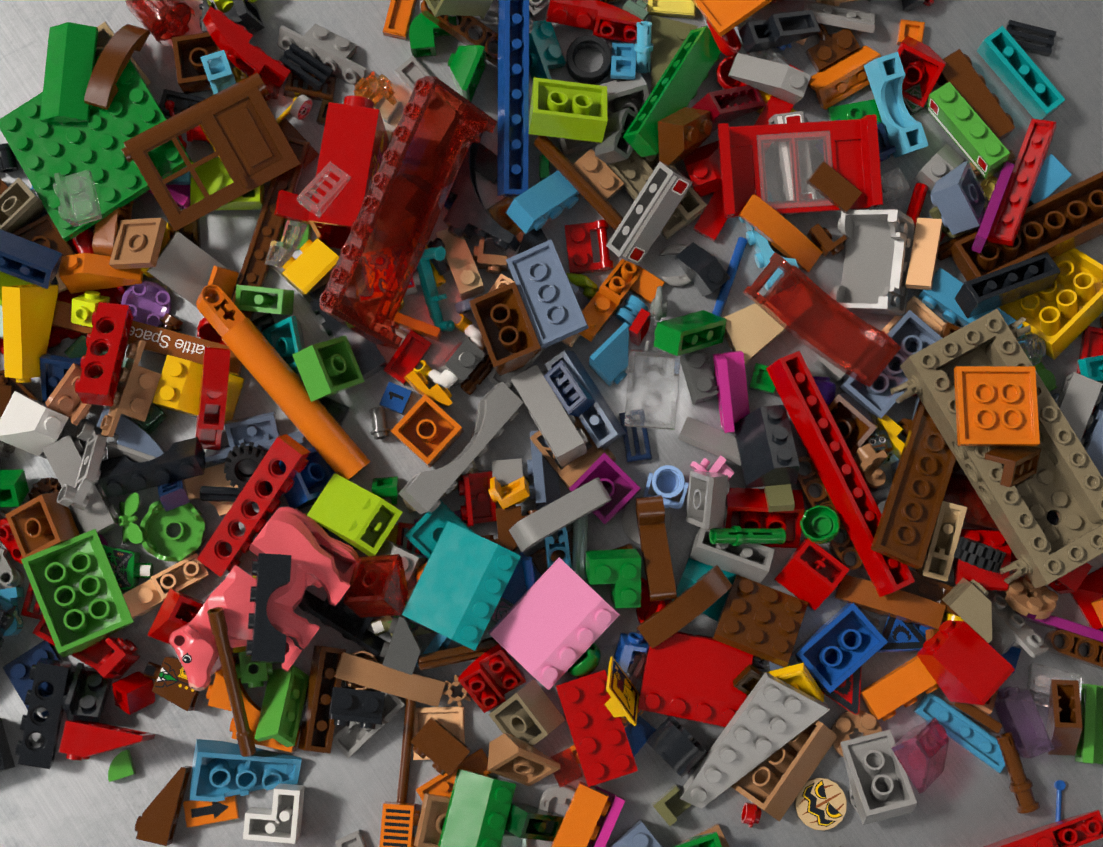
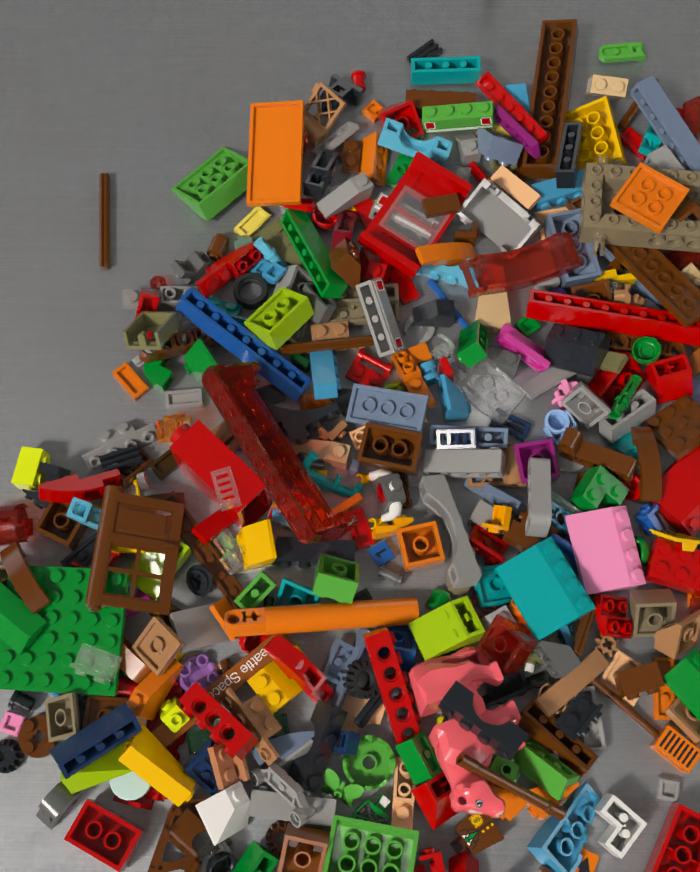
camera: 55 degrees left, 10 degrees down
none -> black gear [186,564,215,596]
none -> green panel [395,731,443,785]

